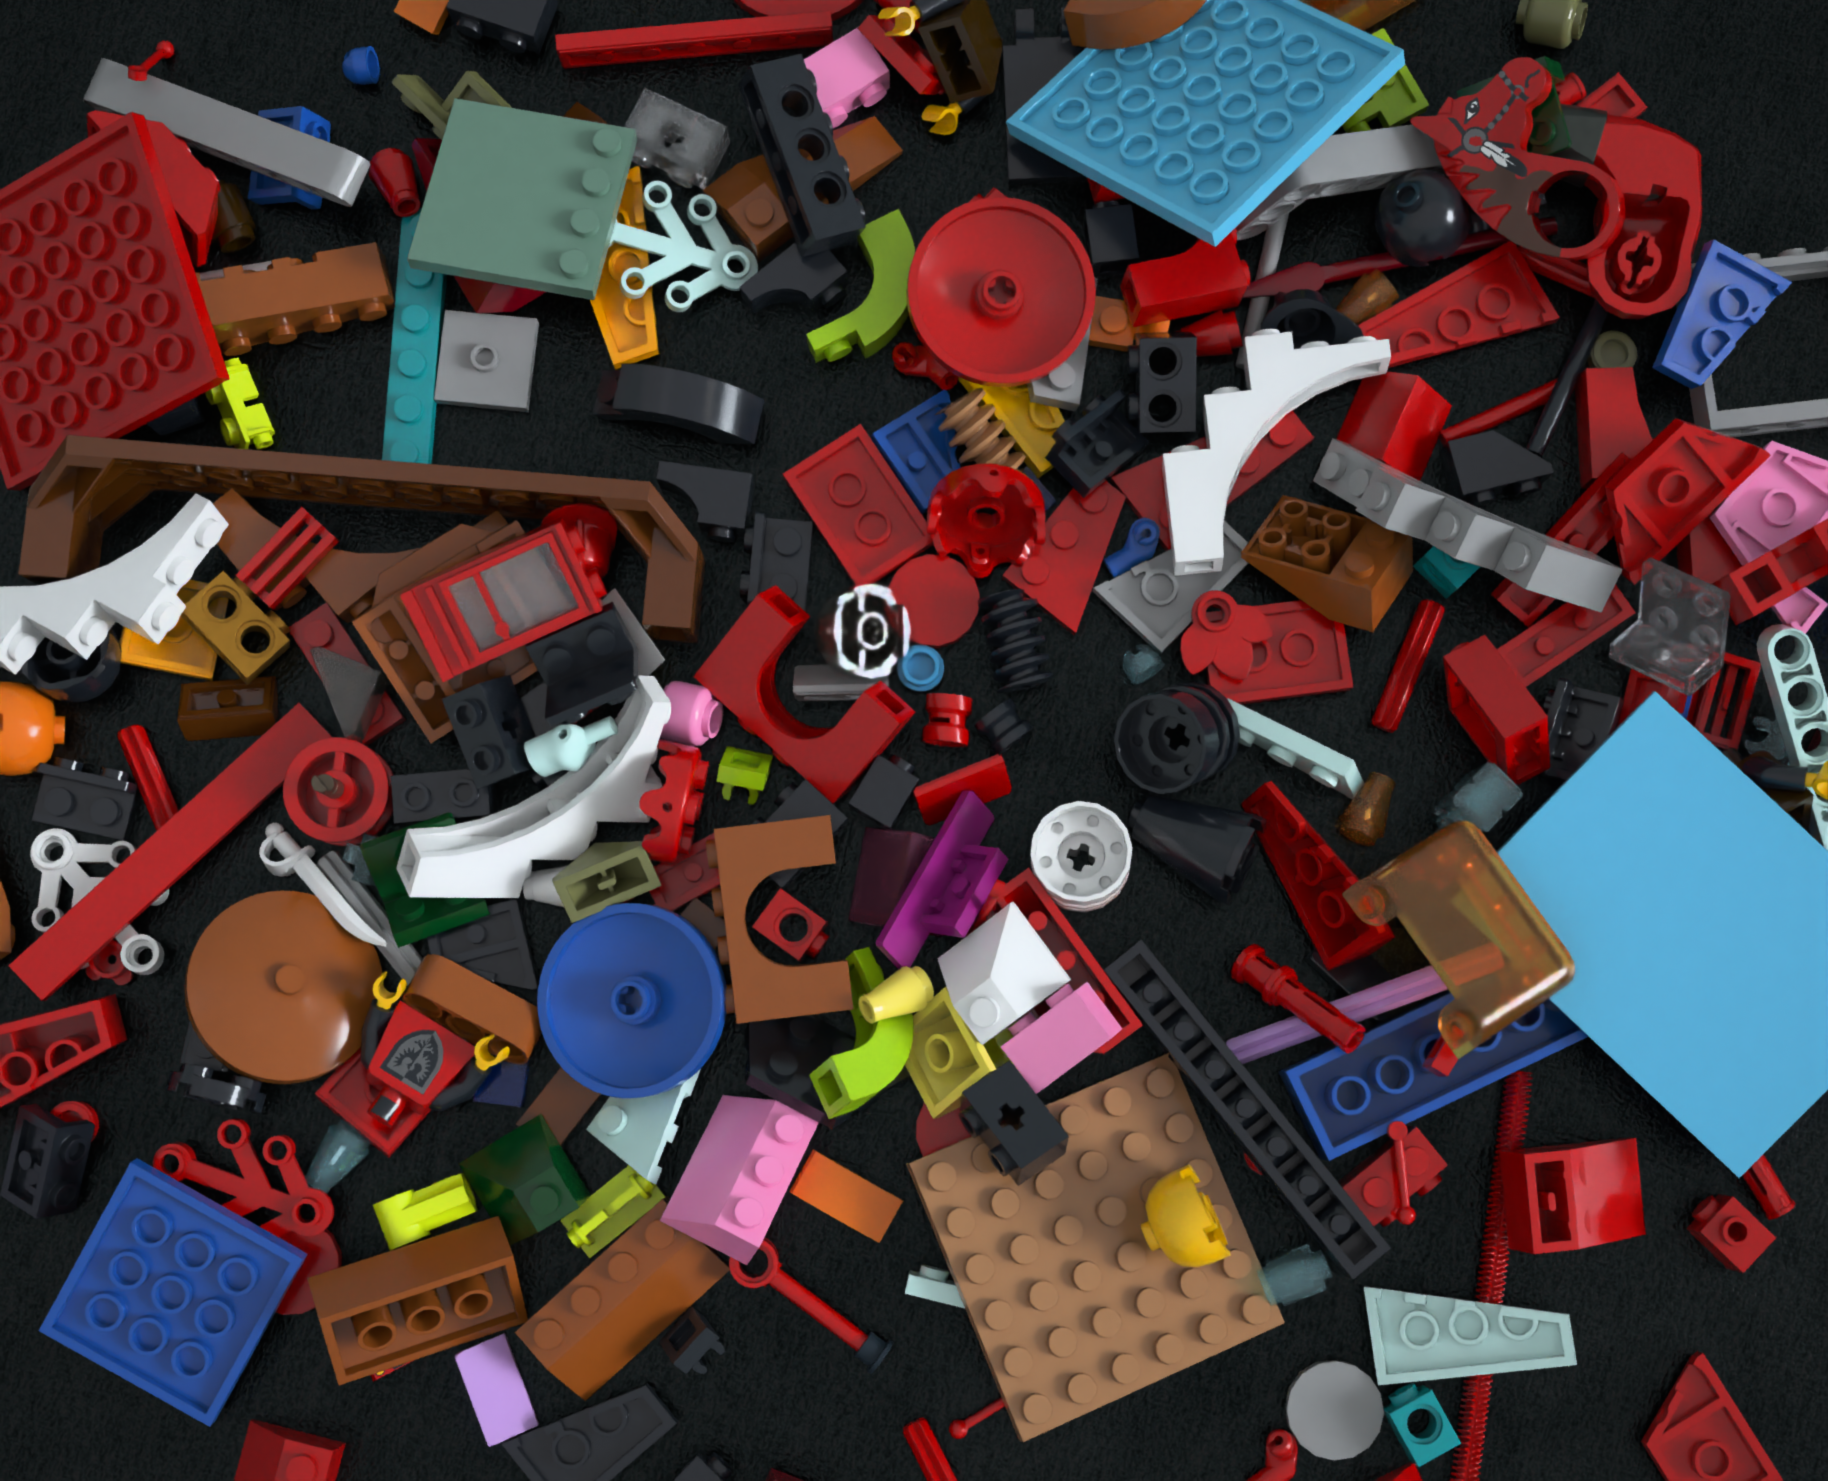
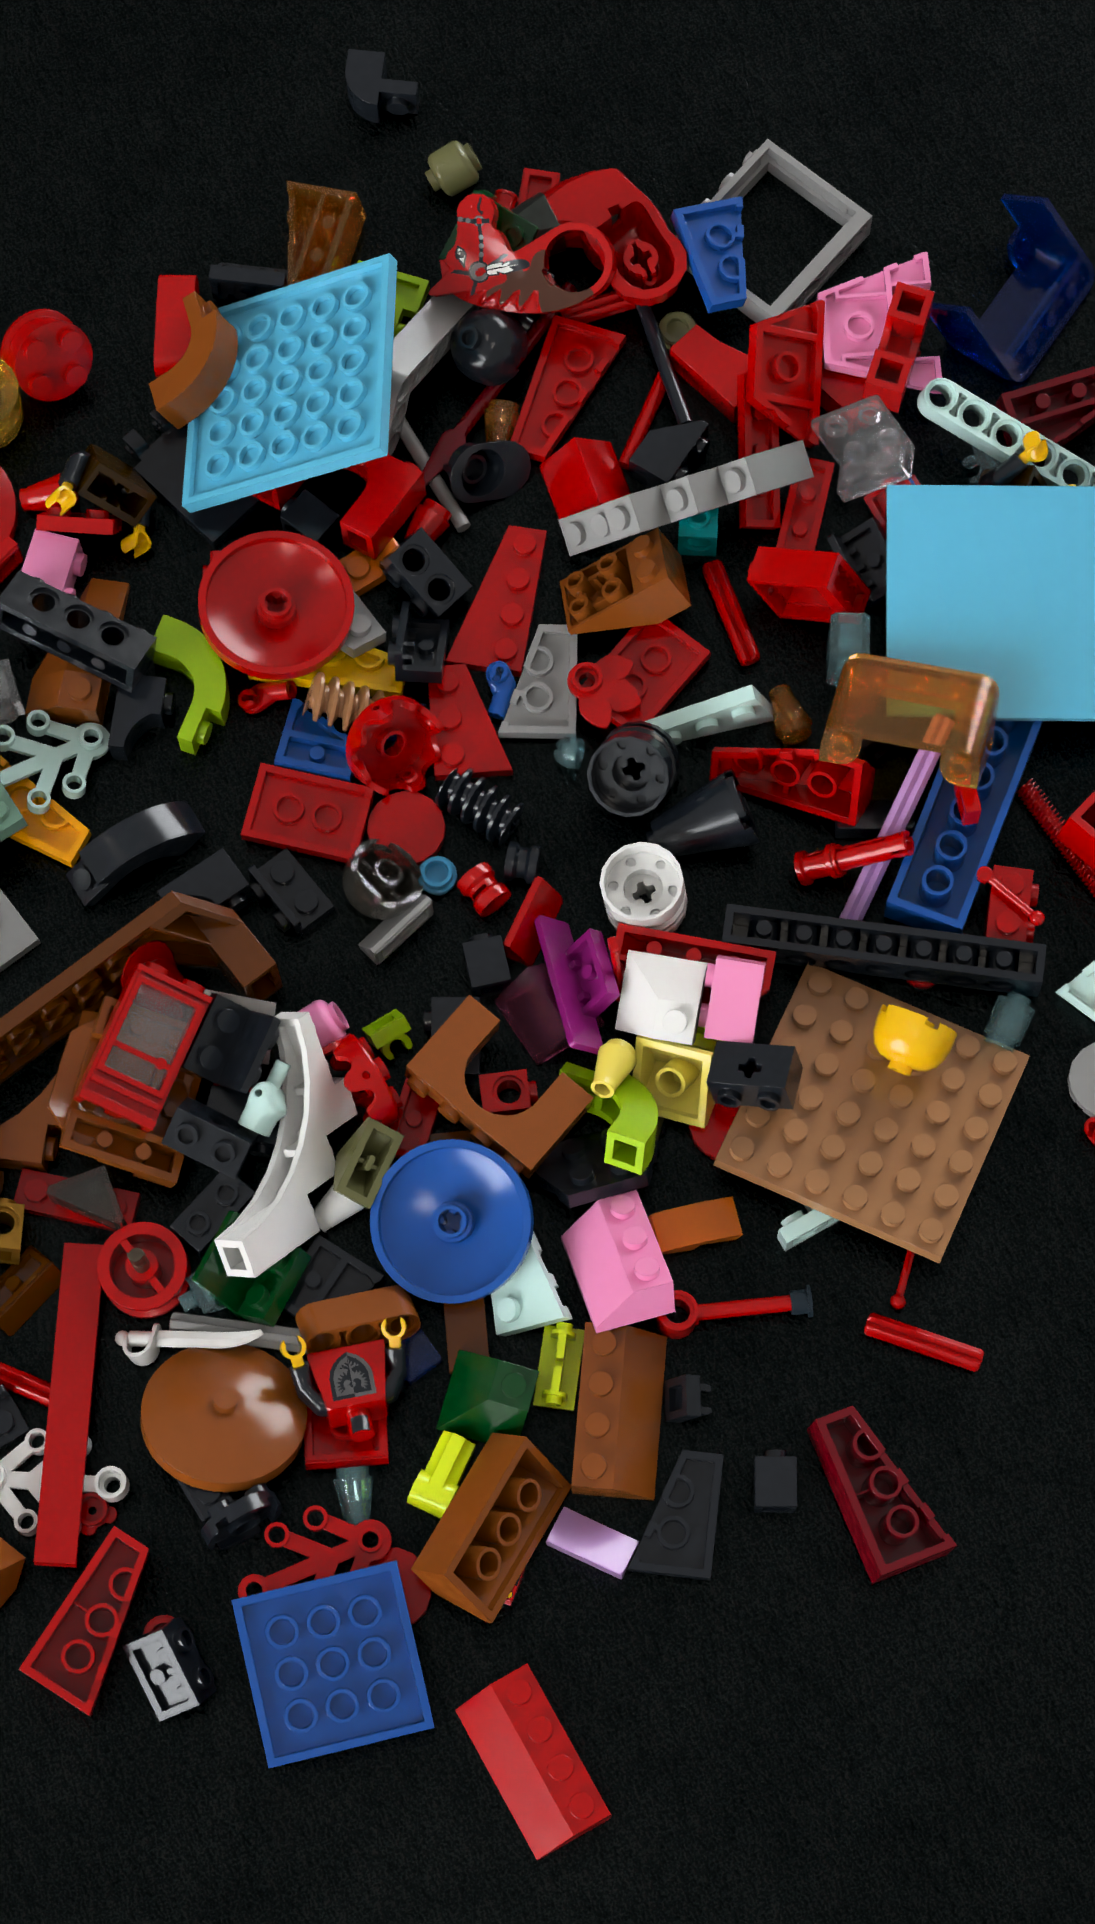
camera: 40 degrees left, 10 degrees down
red arch [693,585,916,804] -> none
white arch [1162,329,1391,576] -> none
red tile [1692,649,1761,751] -> none

